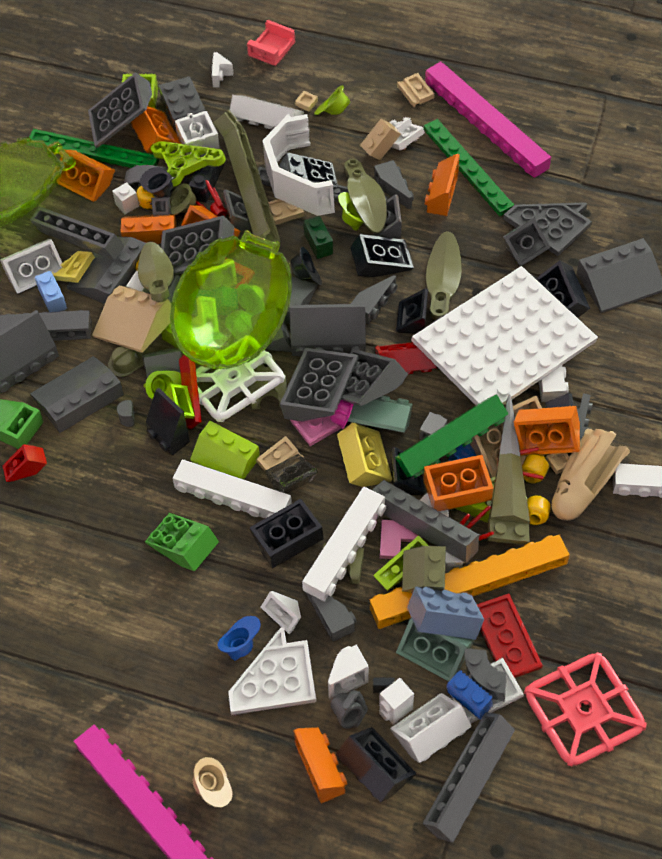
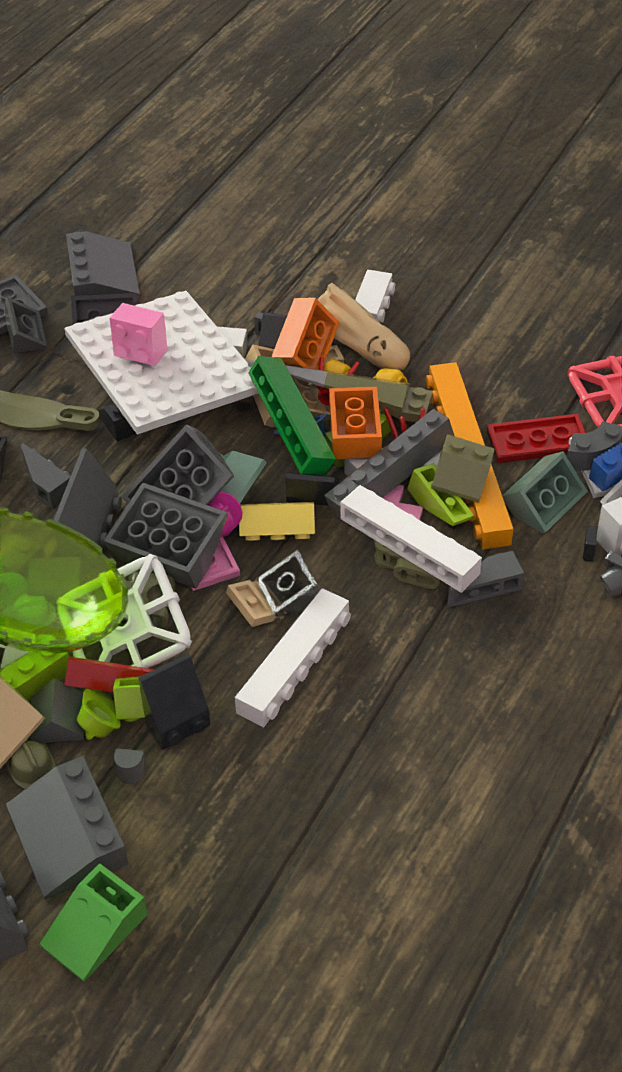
camera: 80 degrees left, 10 degrees down
red slope [2,444,47,482] -> none
bright green slope [145,513,219,572] -> none
lime slope [190,421,260,480] -> none
blue piece [218,616,261,661] -> none
white wing [229,627,316,715] -> none
black slope [249,499,324,569] -> none
white slope [261,591,301,634] -> none
white slope [328,645,369,701] -> none
red slope [375,342,437,375] -> none
black slope [396,288,428,334] -> none
sand blue brick [407,587,484,640] -> none
light grey brick [419,412,447,440] -> none
none -> bright pink brick [109,303,168,366]

